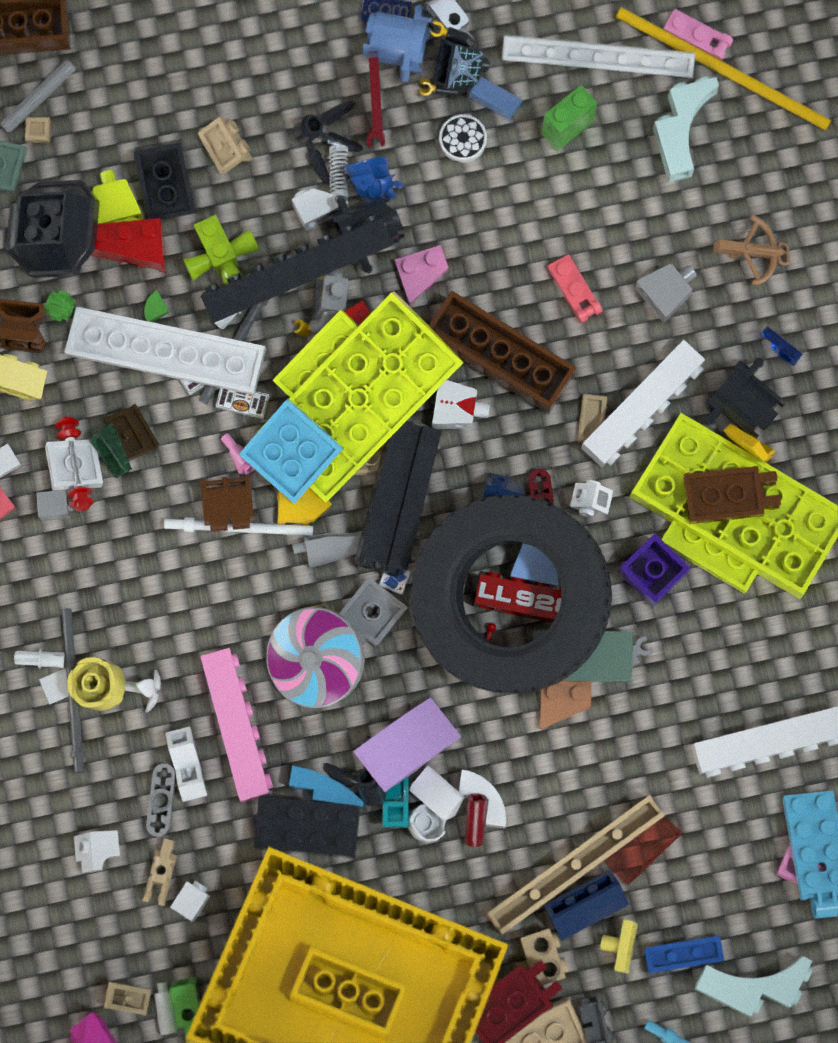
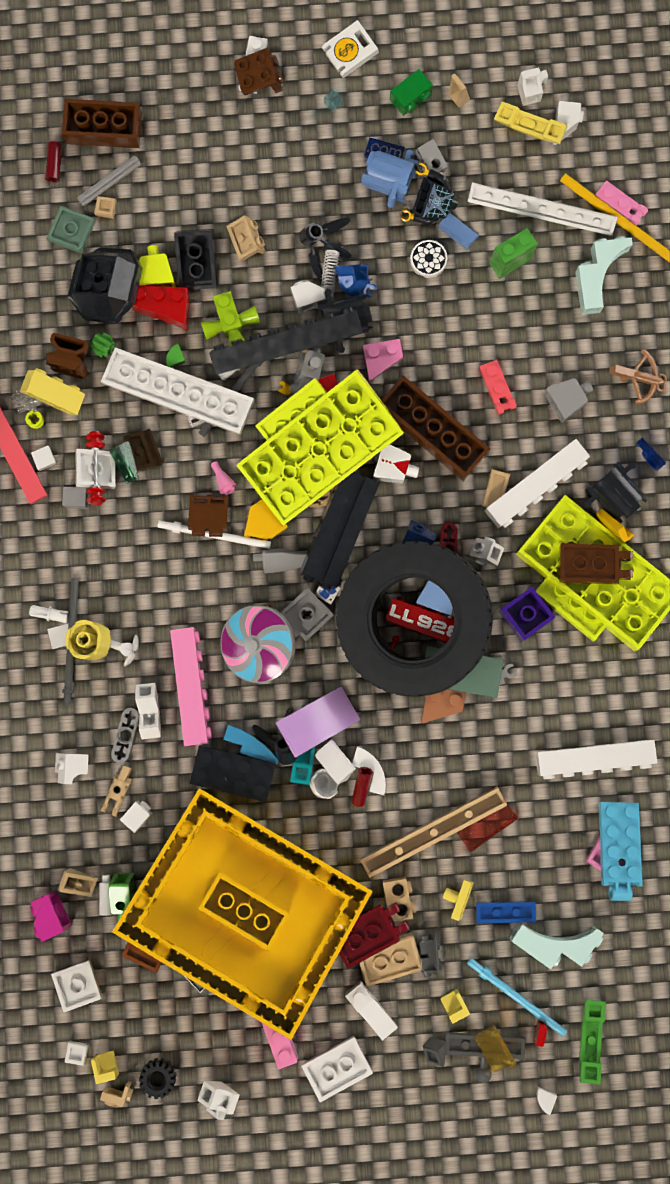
camera: 10 degrees right, 5 degrees up
tile [216,388,270,420] -> none
medium azure plate [239,398,344,504] -> none
dark red tile [366,51,385,147] -> none
dark blue brick [543,869,629,940] -> none

